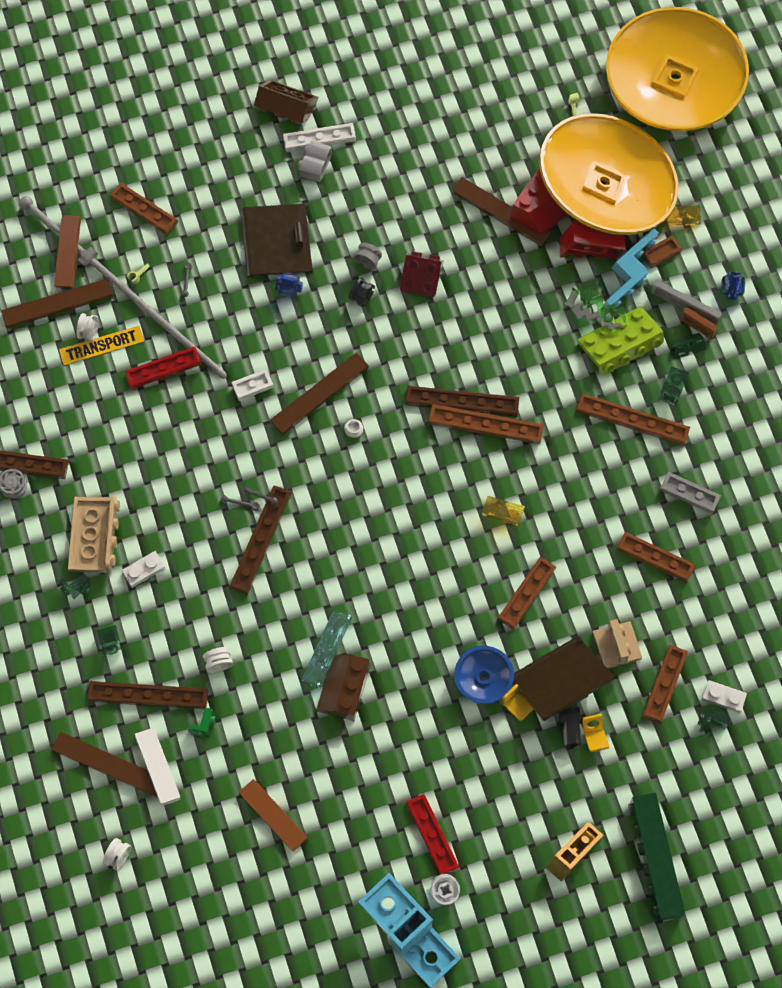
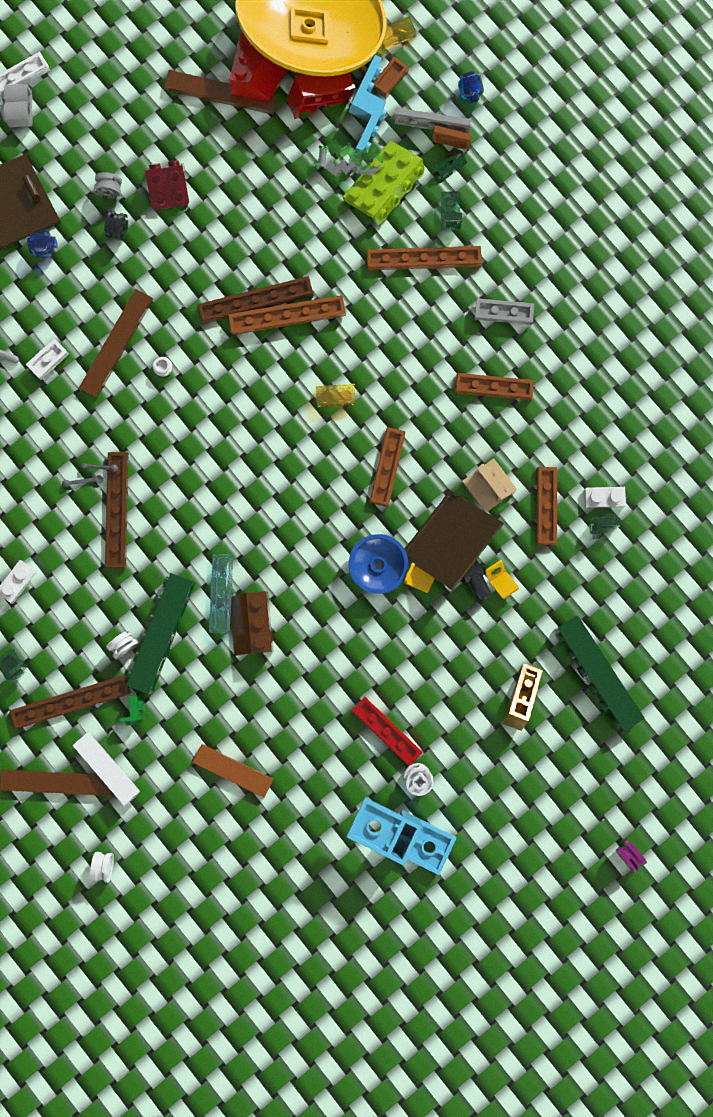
camera: 20 degrees left, 15 degrees up
none -> dark green brick [126,573,196,694]

